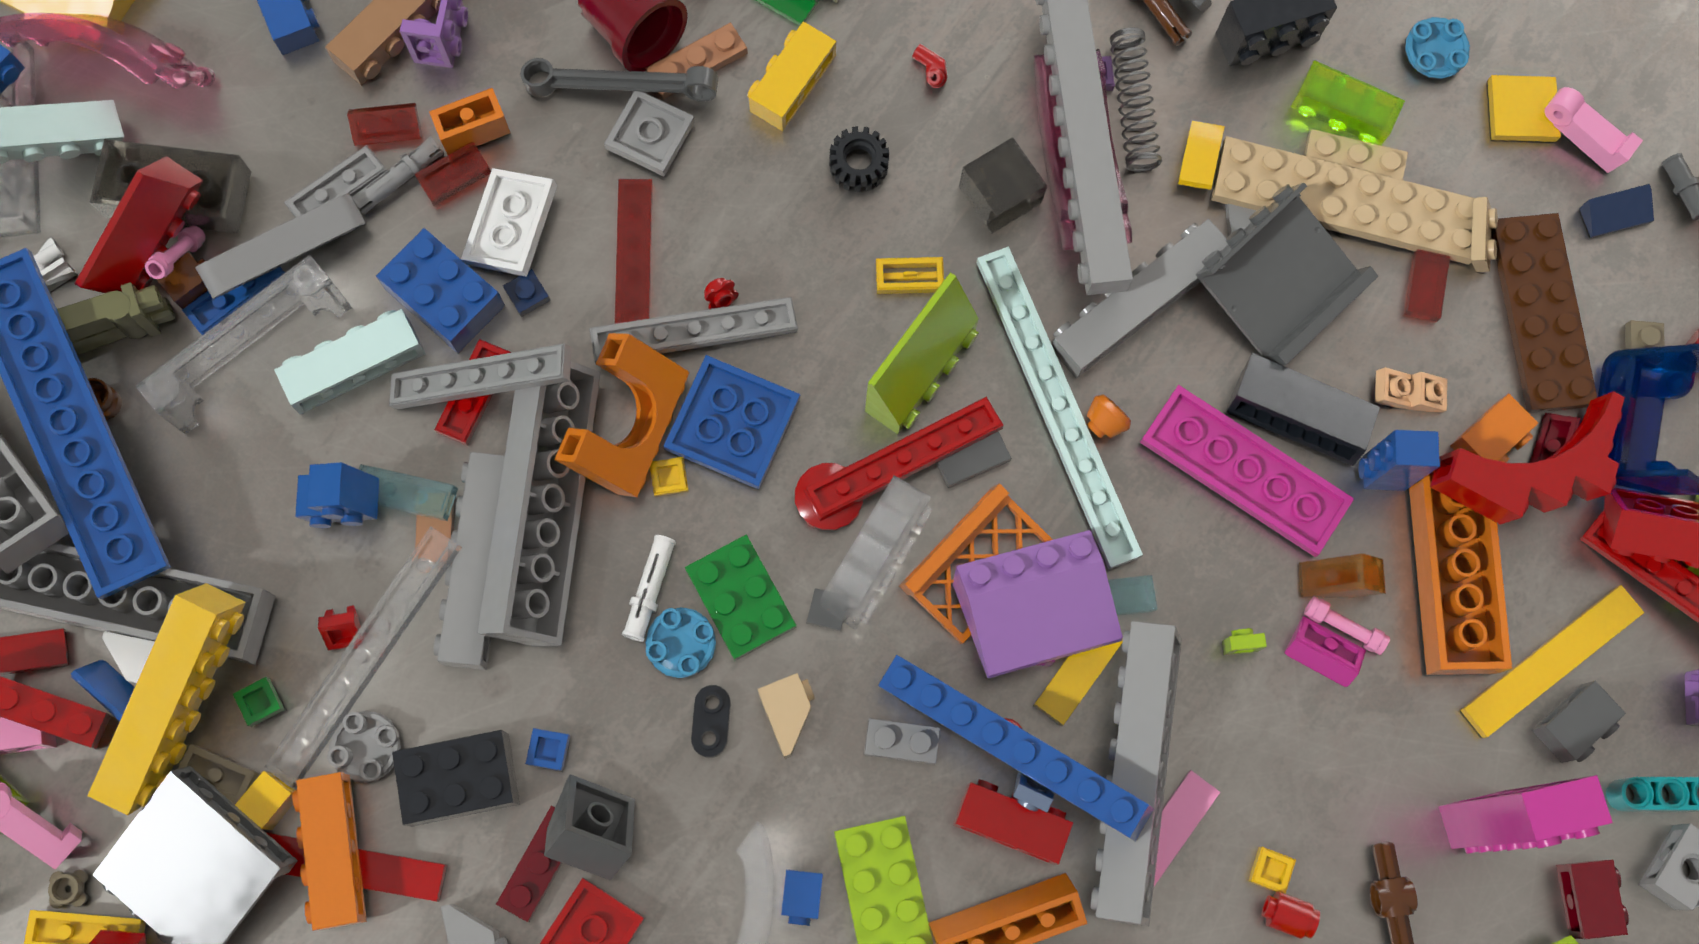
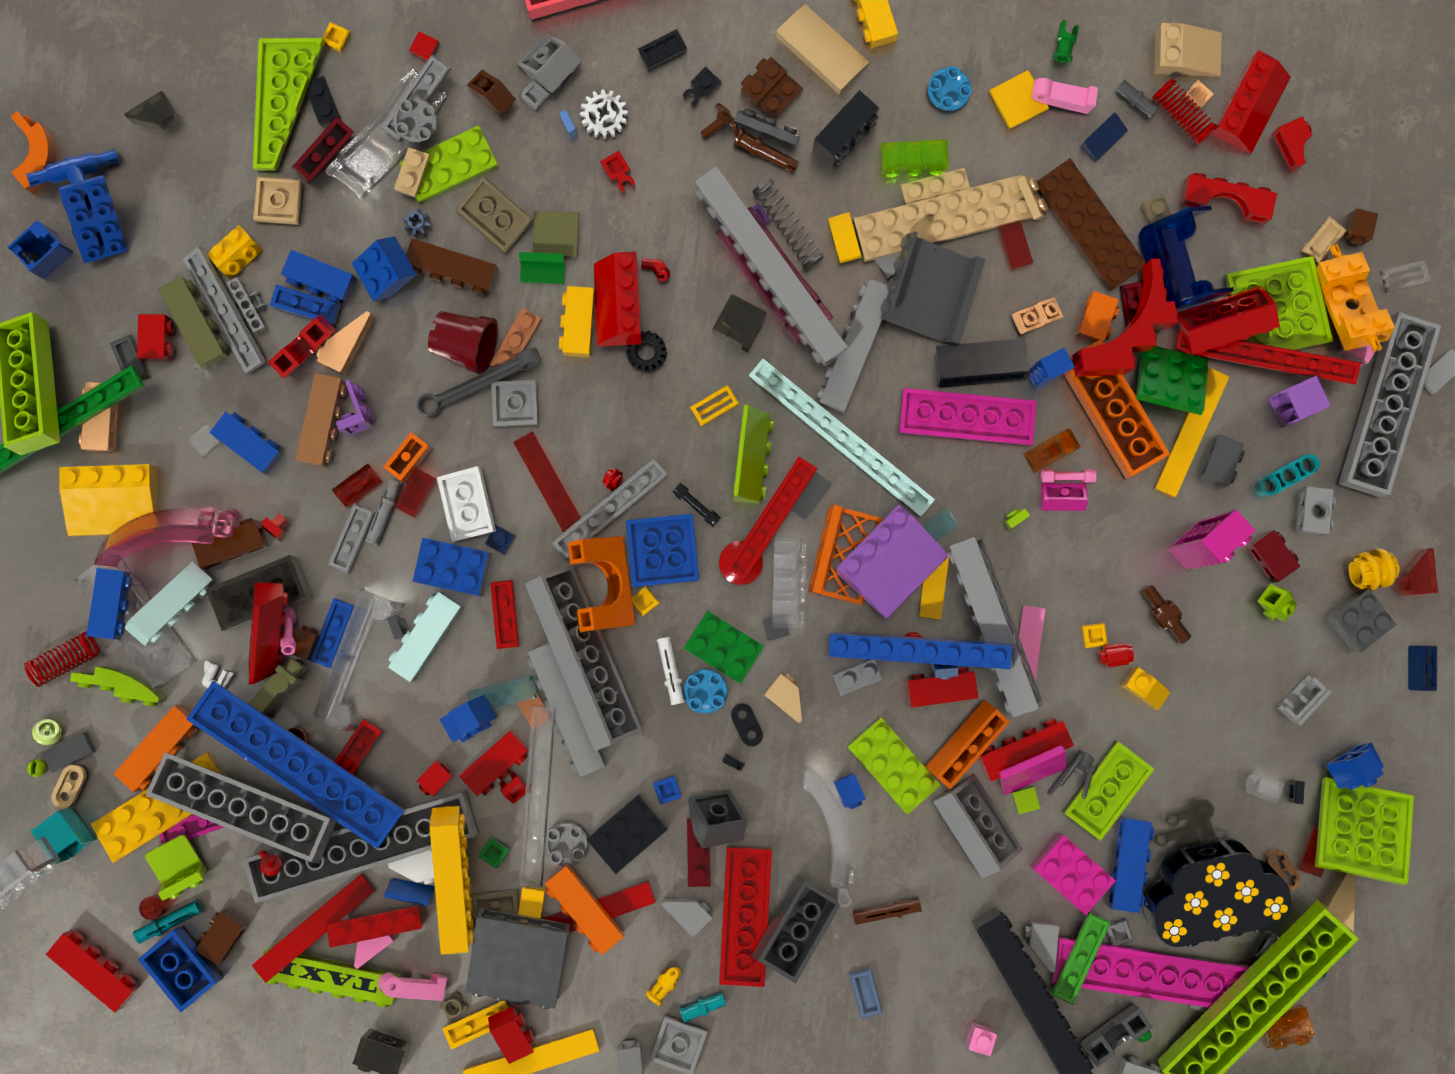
camera: 25 degrees left, 10 degrees up
light grey beam [195,193,366,299] -> none
light grey tile [389,343,572,410] -> none
orange cone [1086,394,1131,439] -> none
none -> reddish brown brick [192,518,269,569]
none -> red tile [260,513,288,542]
none -> red plate [334,719,383,775]
none -> dark grey plate [387,615,408,639]
none -> red brick [417,760,455,796]
none -> red brick [459,730,530,797]
none -> red slope [594,251,642,347]
none -> black bar [672,483,721,527]
none -> black tile [722,753,745,771]
none -> green piece [1053,20,1079,63]
none -> green plate [1136,346,1209,415]

